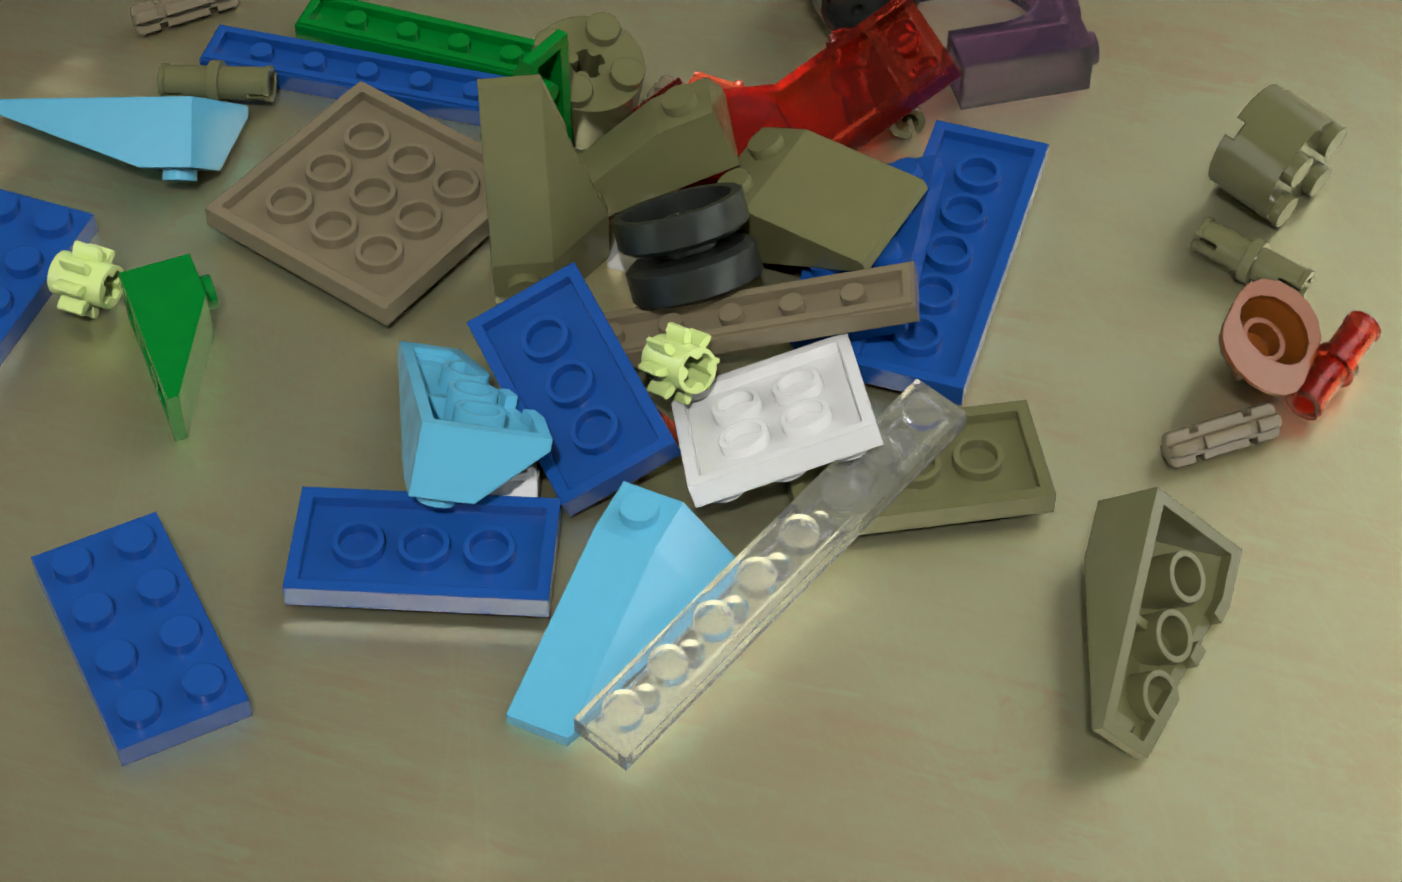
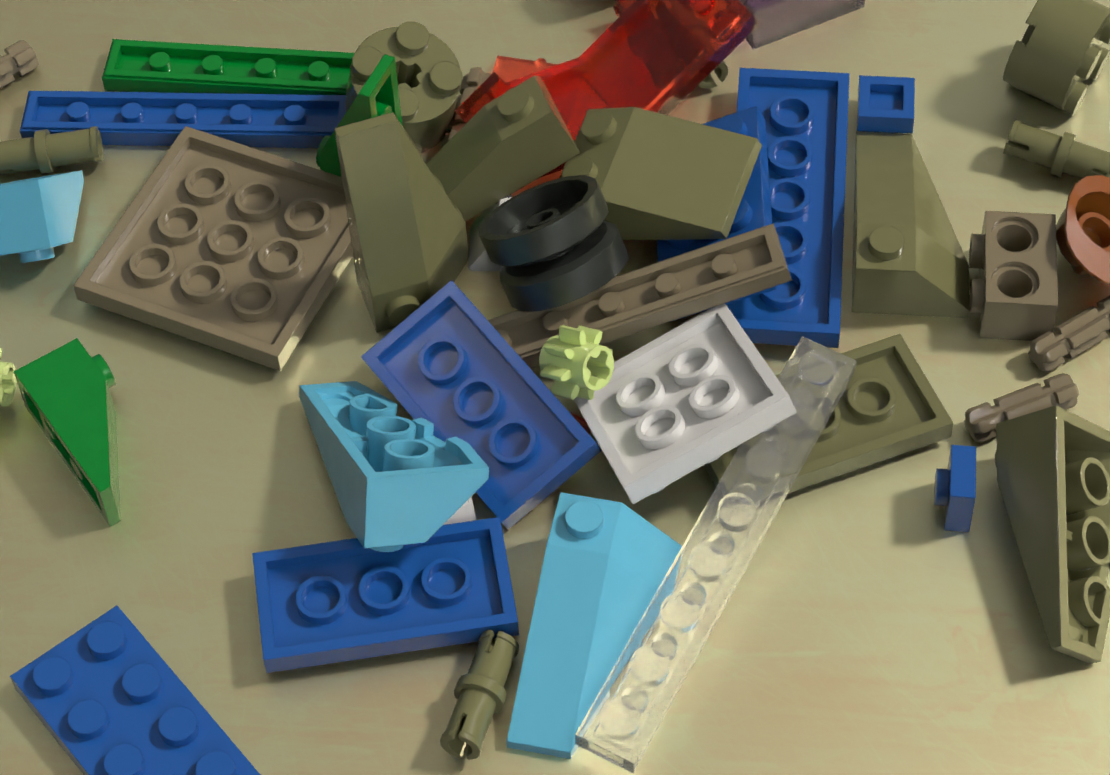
camera: 10 degrees left, 5 degrees up
none -> olive pin [440,630,519,760]
none -> olive wedge [851,131,969,318]
none -> blue plate [857,75,915,134]
none -> blue plate [934,445,976,532]
none -> dark tan axle [964,373,1079,442]
none -> dark tan brick [969,211,1058,341]

